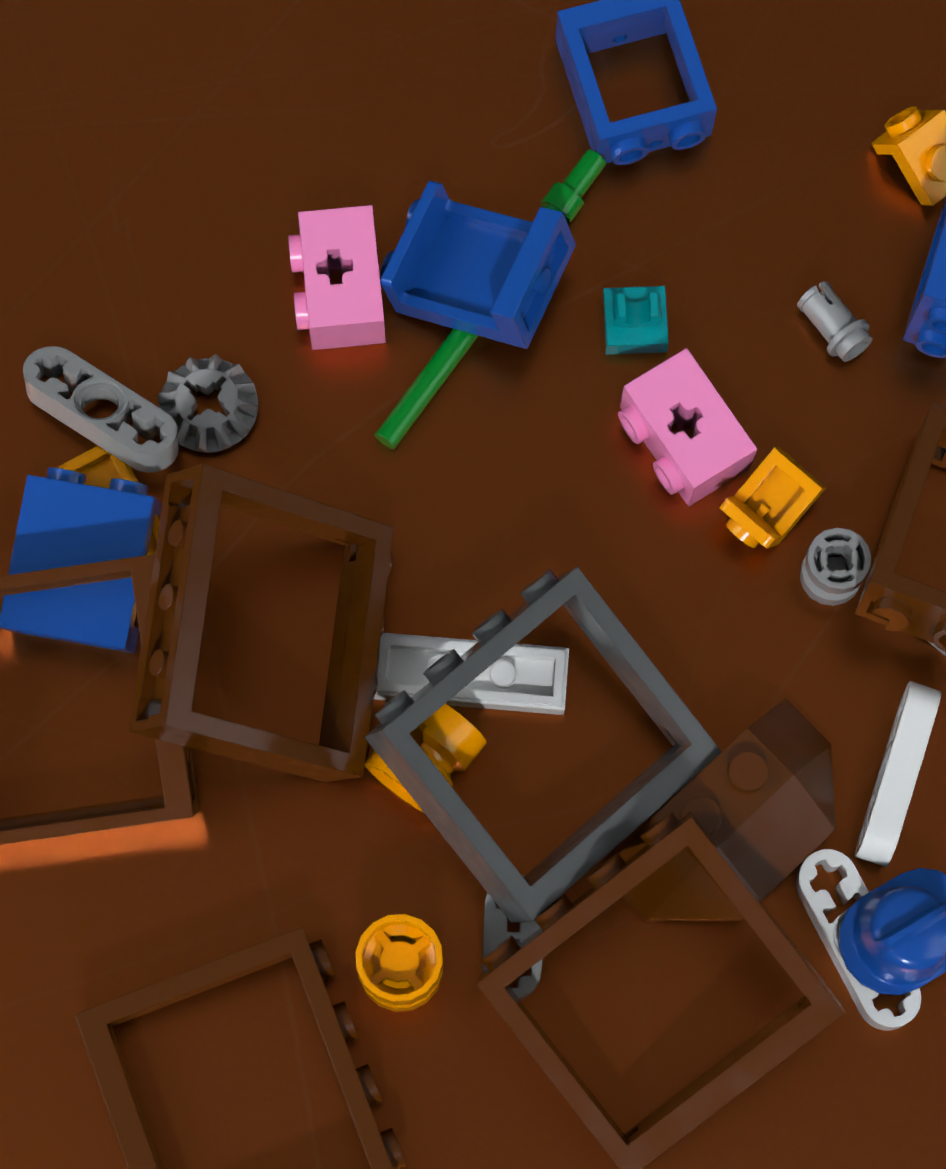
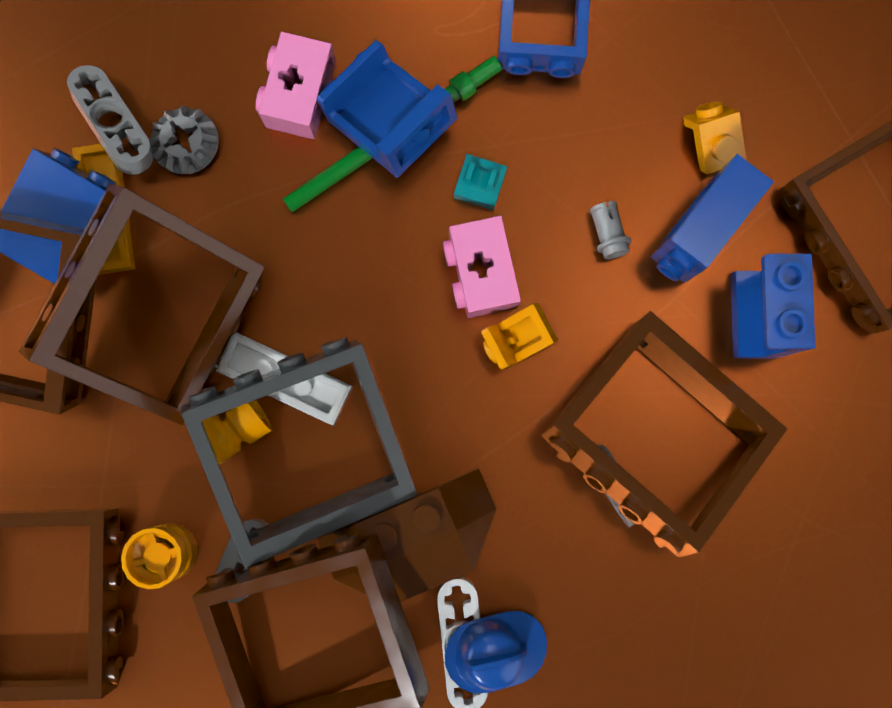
camera: 20 degrees right, 10 degrees up
light grey wheel [799,527,872,606] -> none
white beam [855,681,941,867] -> none

